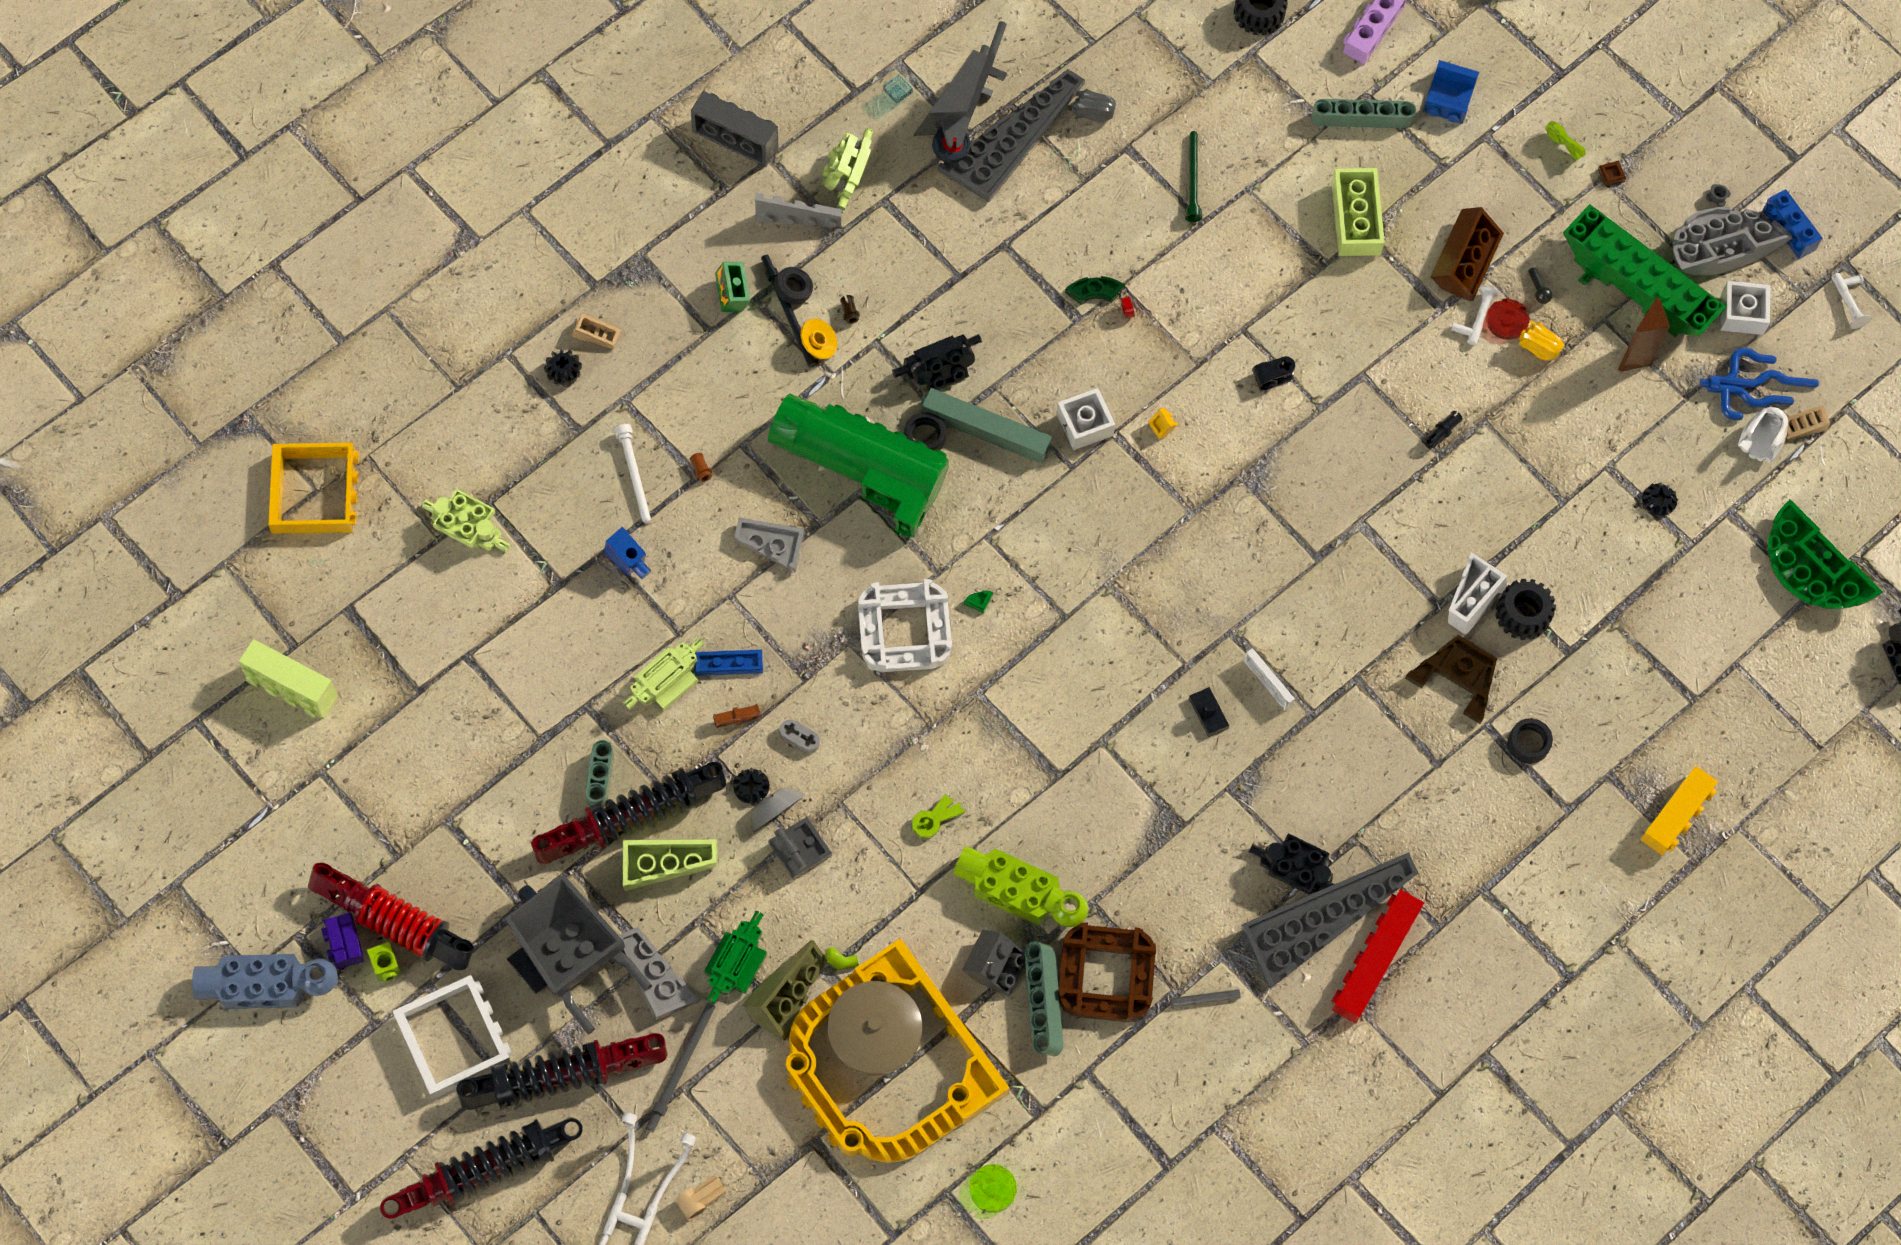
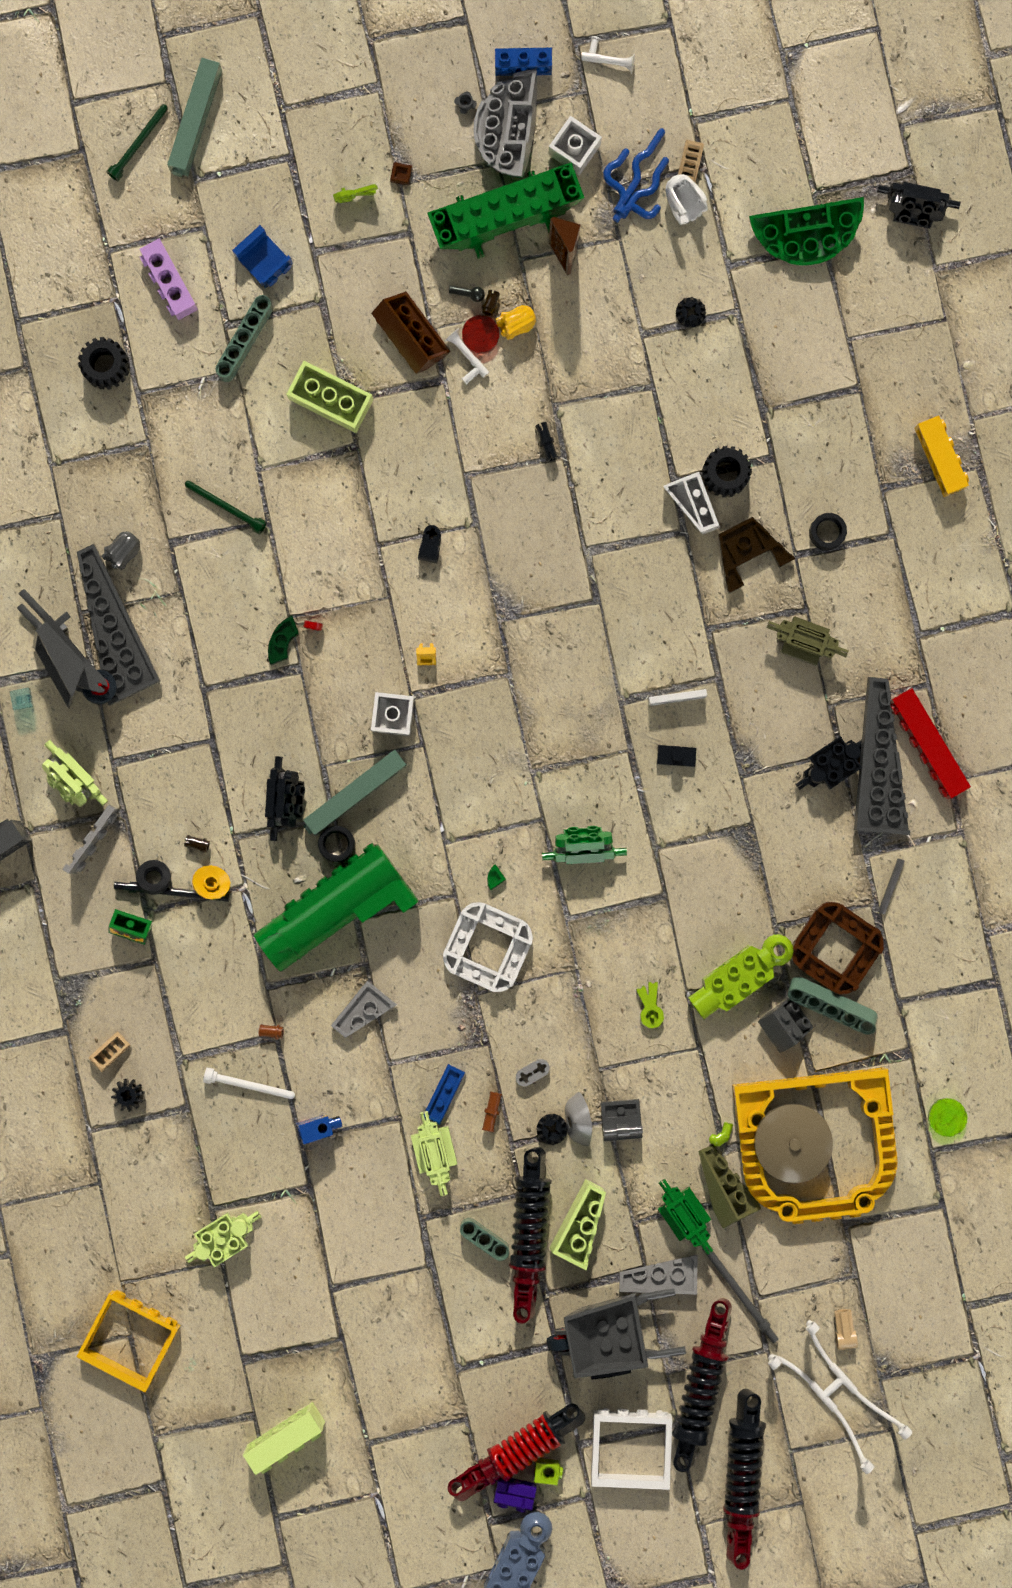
camera: 60 degrees left, 20 degrees up
none -> dark brown pin [481,290,500,316]
none -> green piece [542,826,627,864]
none -> olive piece [766,616,849,666]

